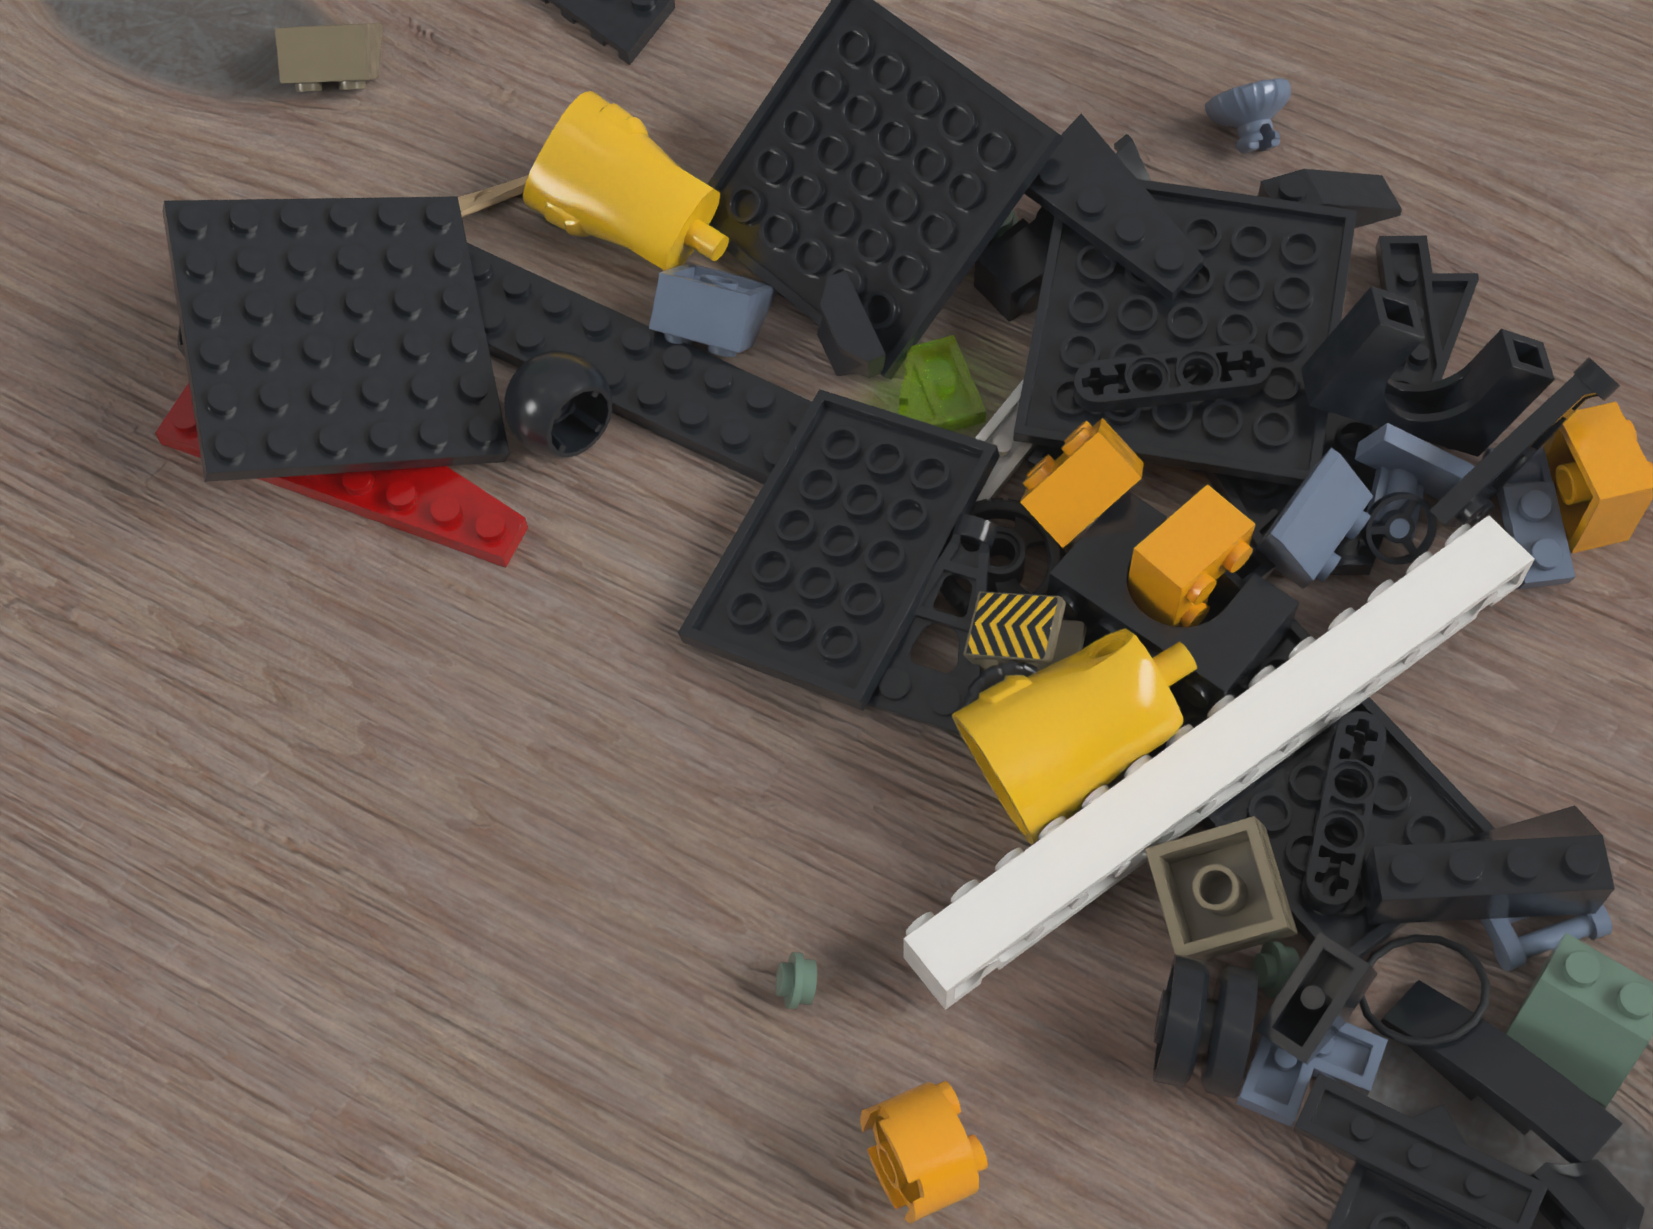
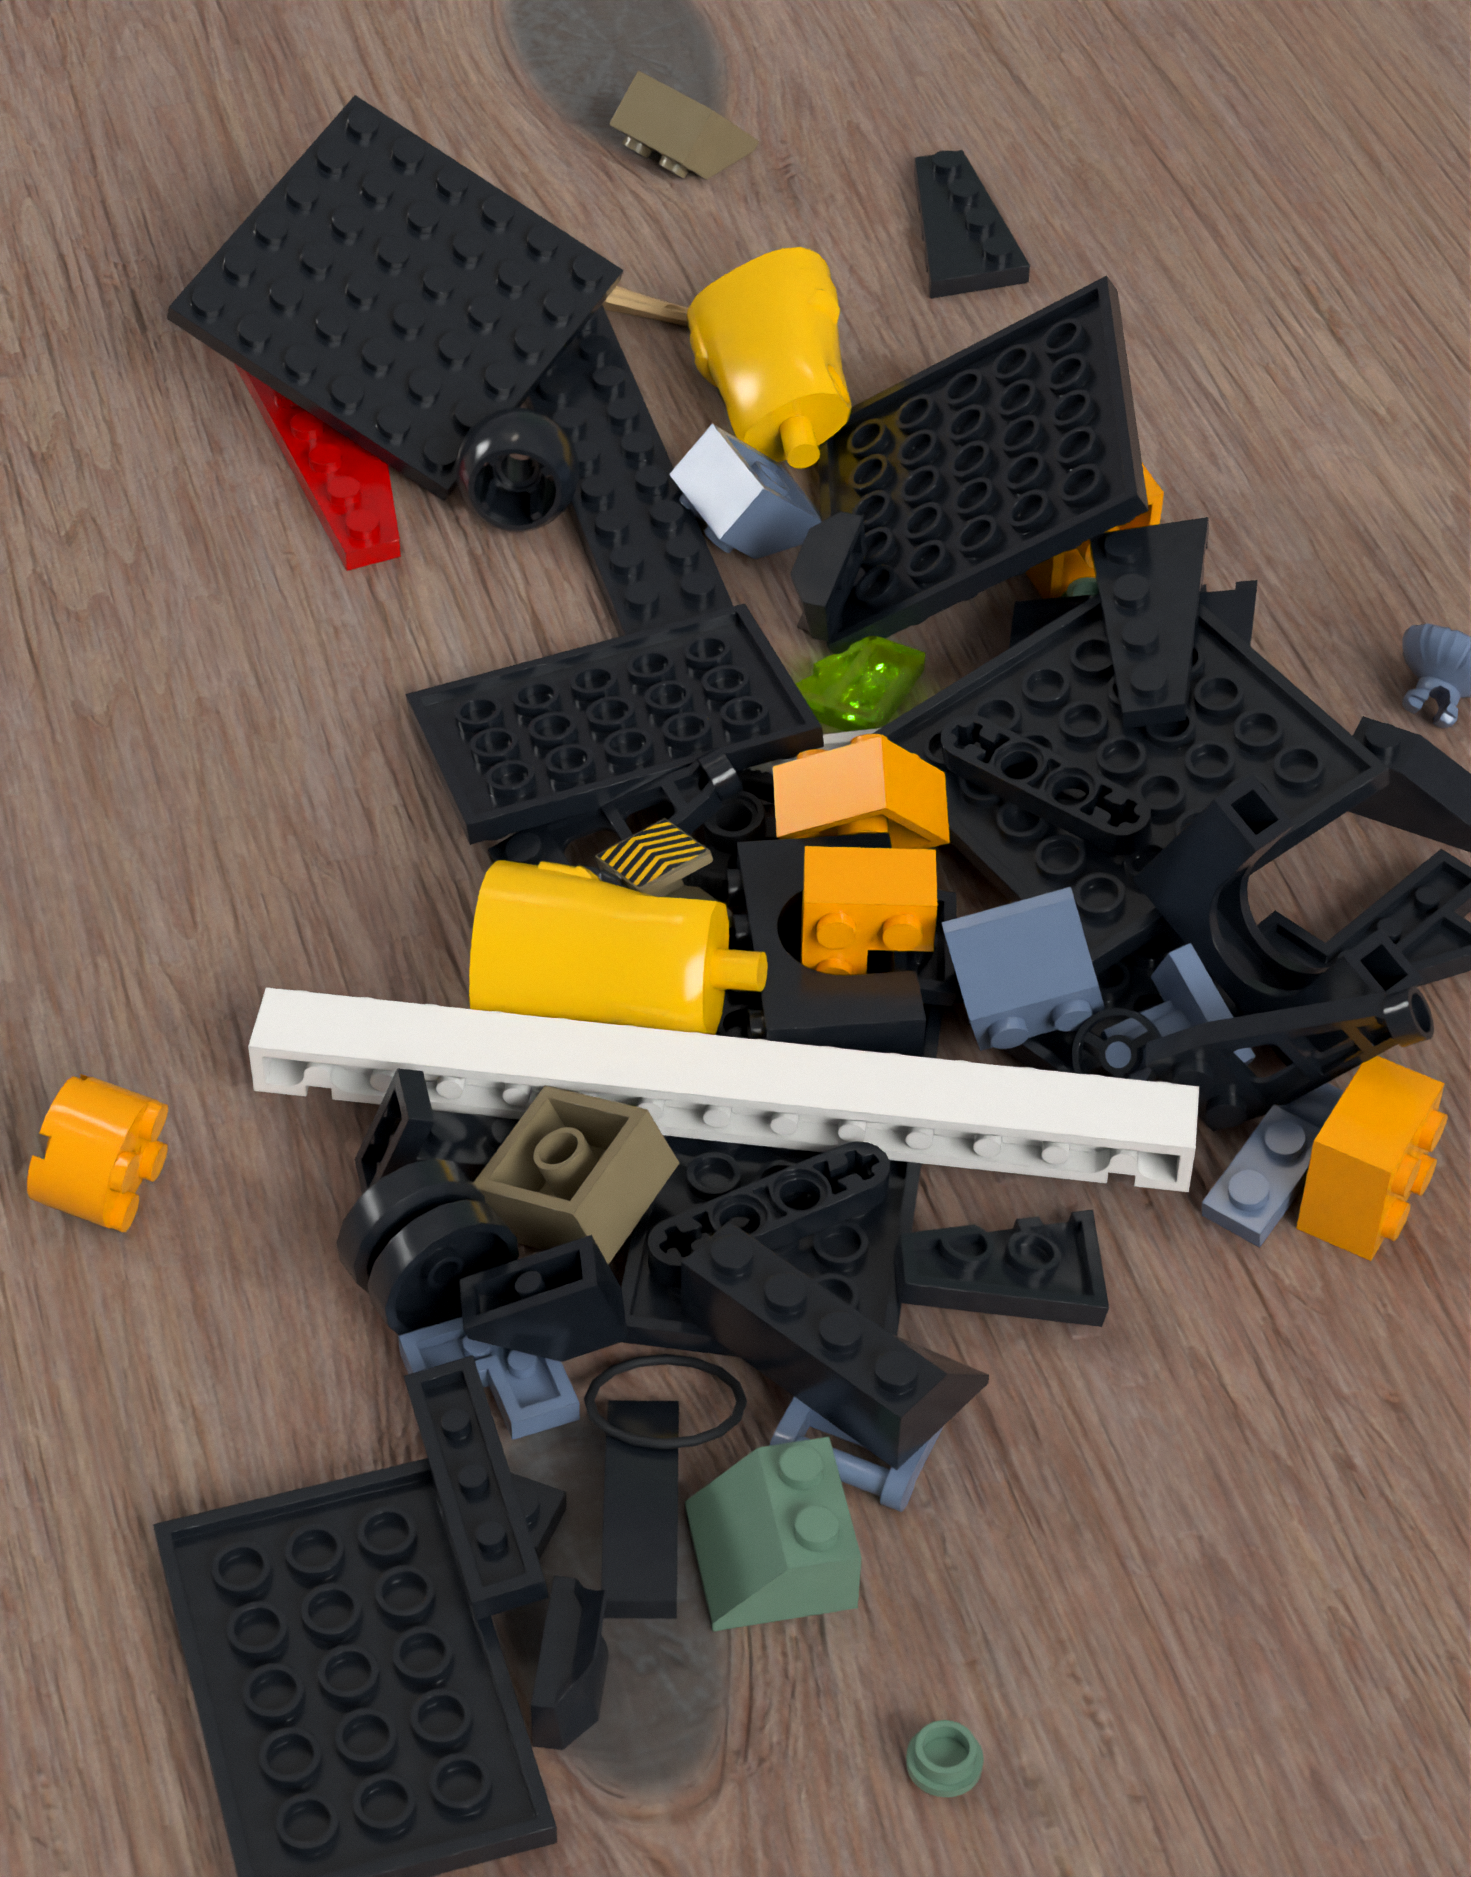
camera: 40 degrees right, 15 degrees down
sand green plate [775,952,817,1010] -> none
none -> black bracket [354,1068,519,1195]
none -> black wing [894,1210,1109,1327]

